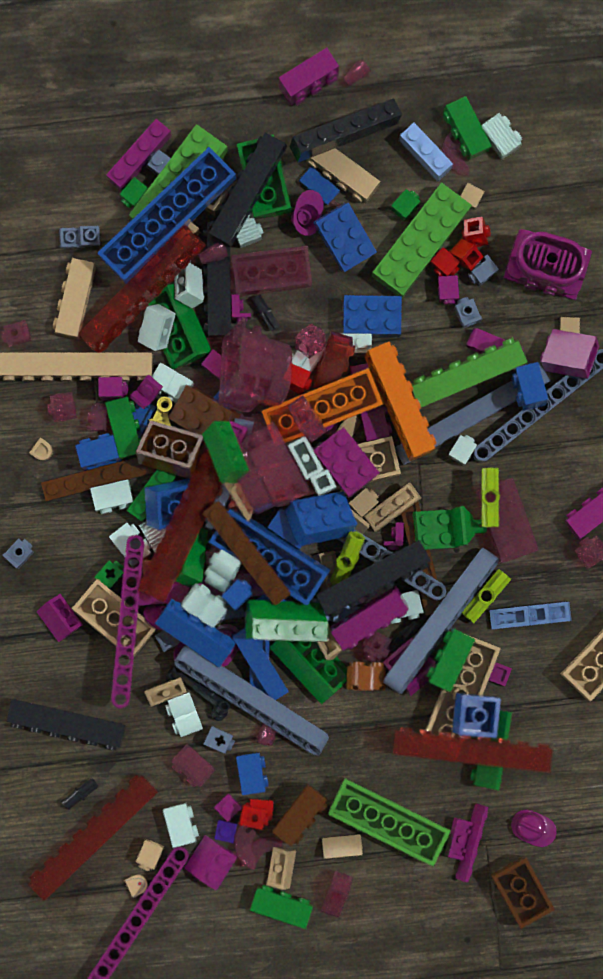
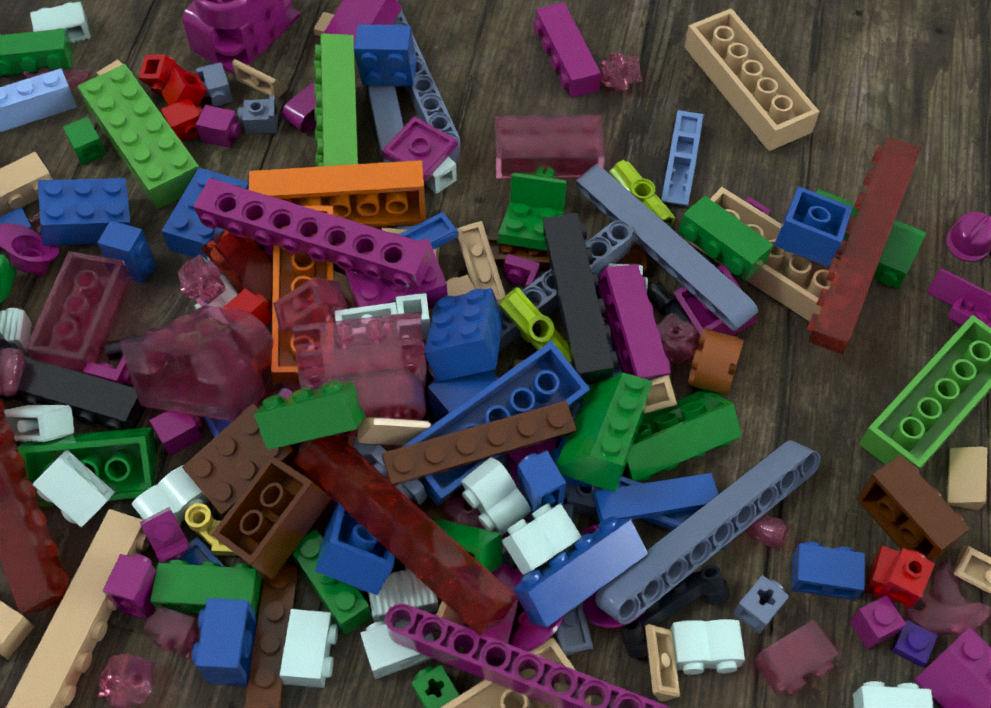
camera: 70 degrees left, 25 degrees down
lime piece [481,468,500,527] -> none
none -> blue brick [97,220,155,284]
none -> magenta brick [193,178,432,290]
none -> tan slope [232,59,288,100]
none -> magenta tile [382,116,458,181]
none -> blue tile [399,212,458,250]

